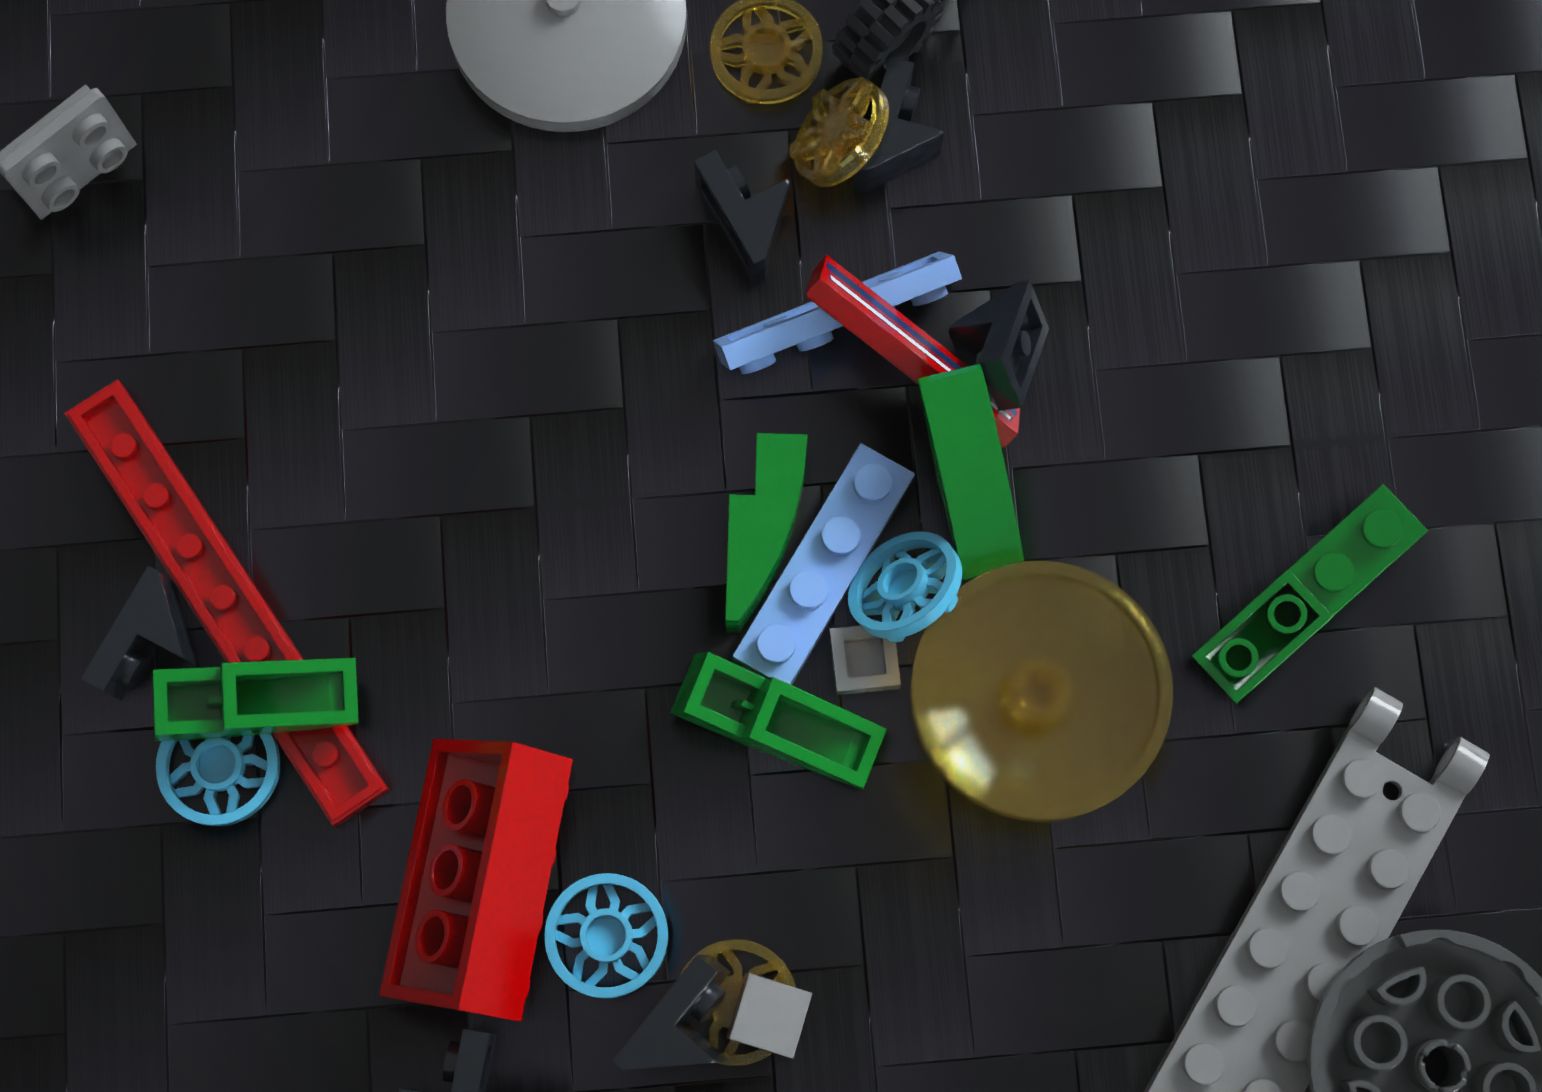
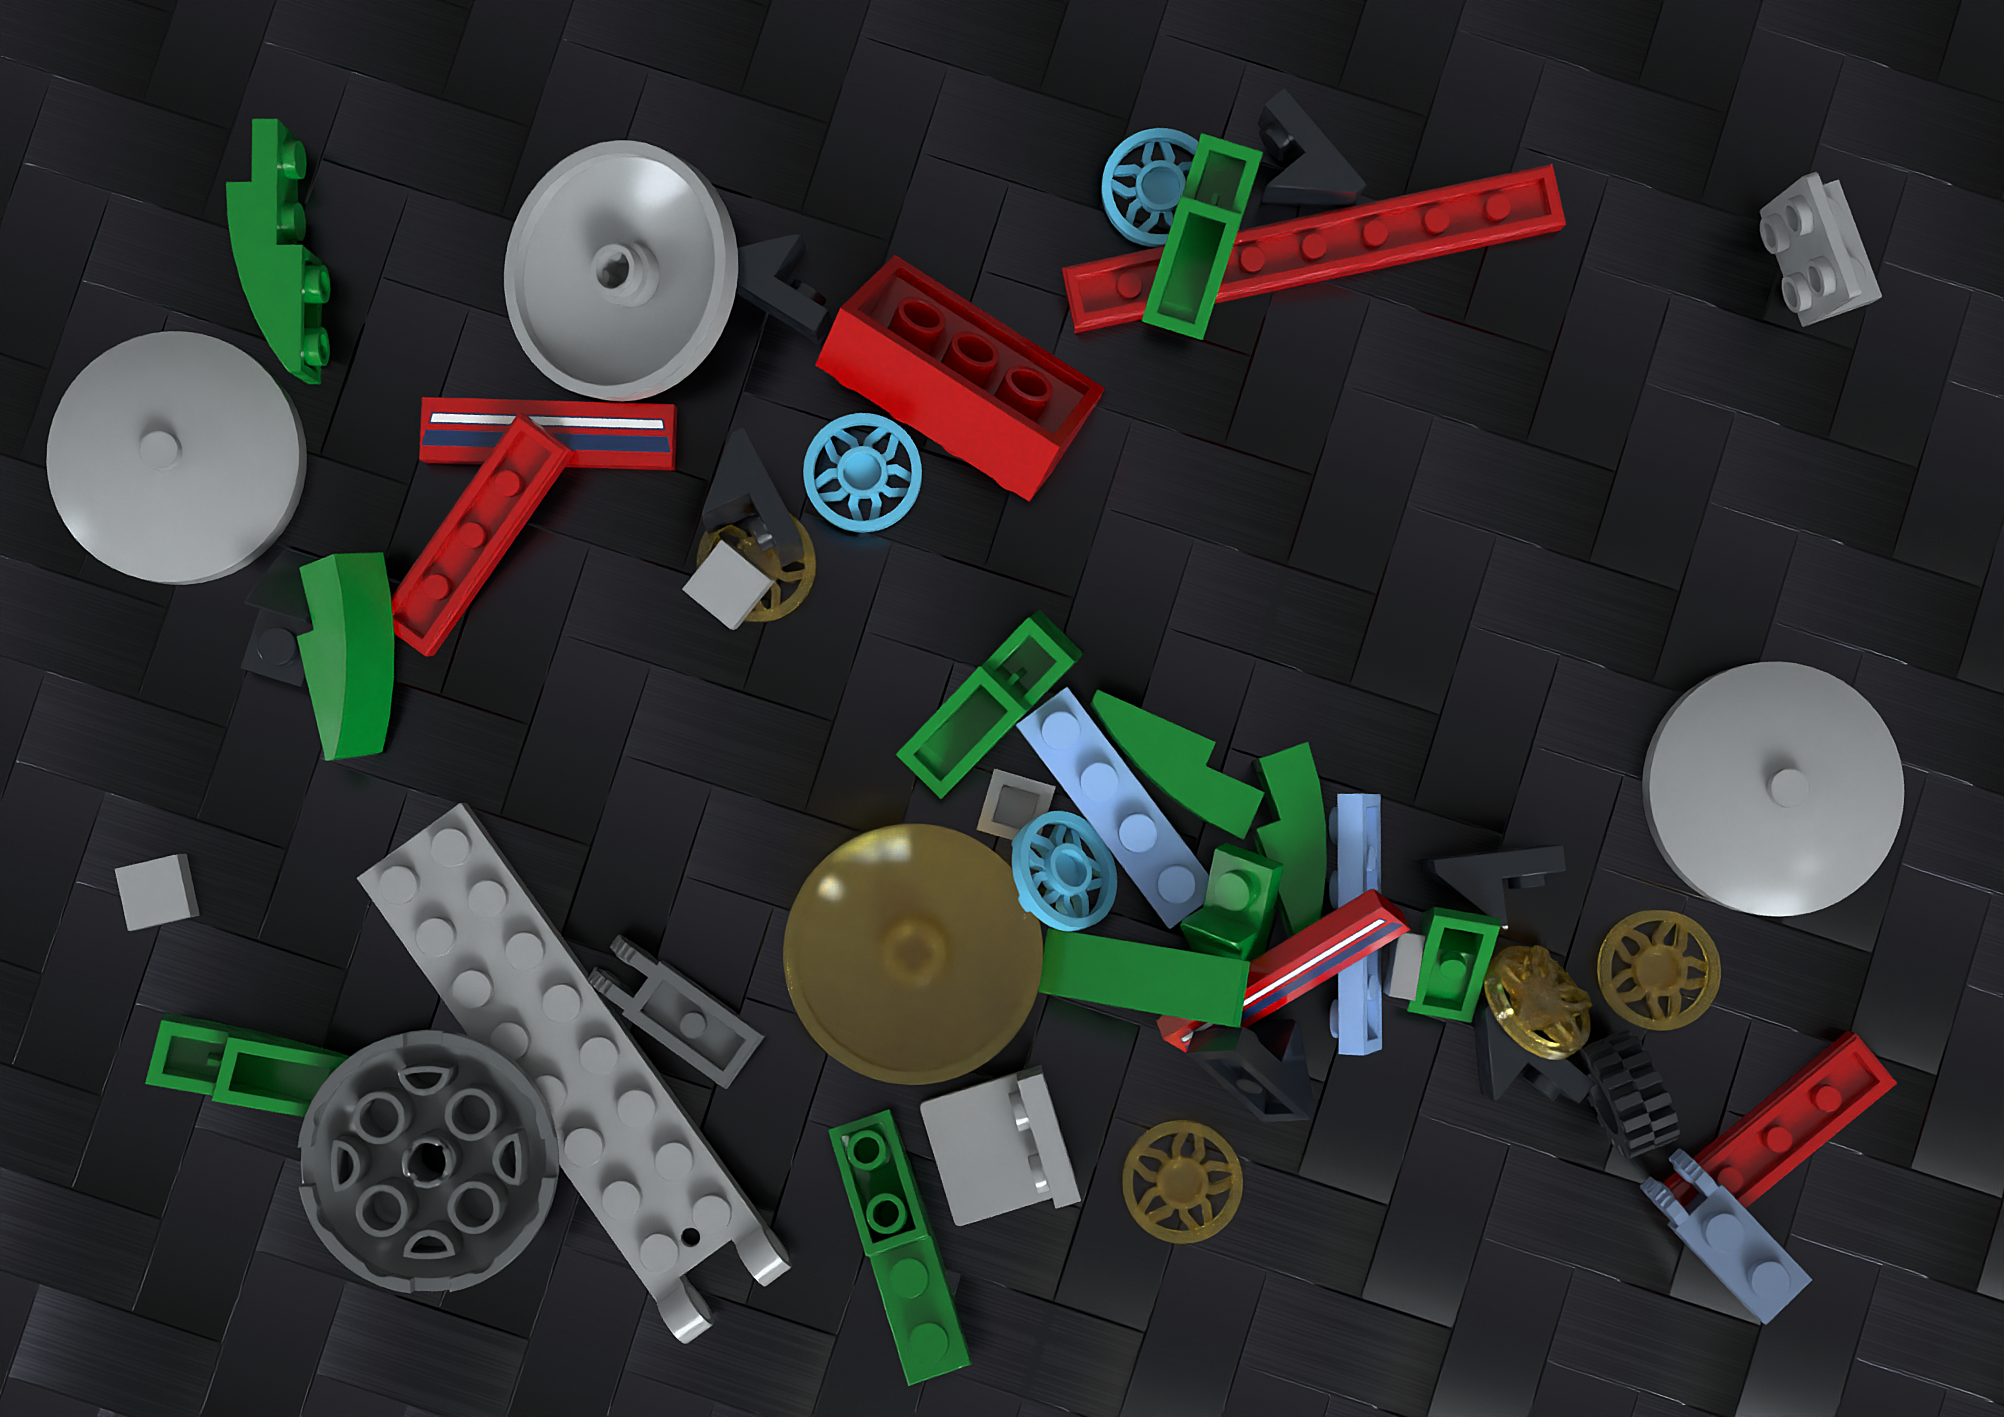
camera: 115 degrees right, 10 degrees up
none -> dark grey hinge [587,934,766,1089]
none -> light grey bracket [920,1065,1081,1226]
none -> clear yellow wheel [1122,1120,1243,1244]
none -> green slope [1181,843,1284,962]
none -> green slope [1249,742,1327,939]
none -> light grey tile [1382,932,1425,1001]
none -> green slope [1407,907,1500,1023]

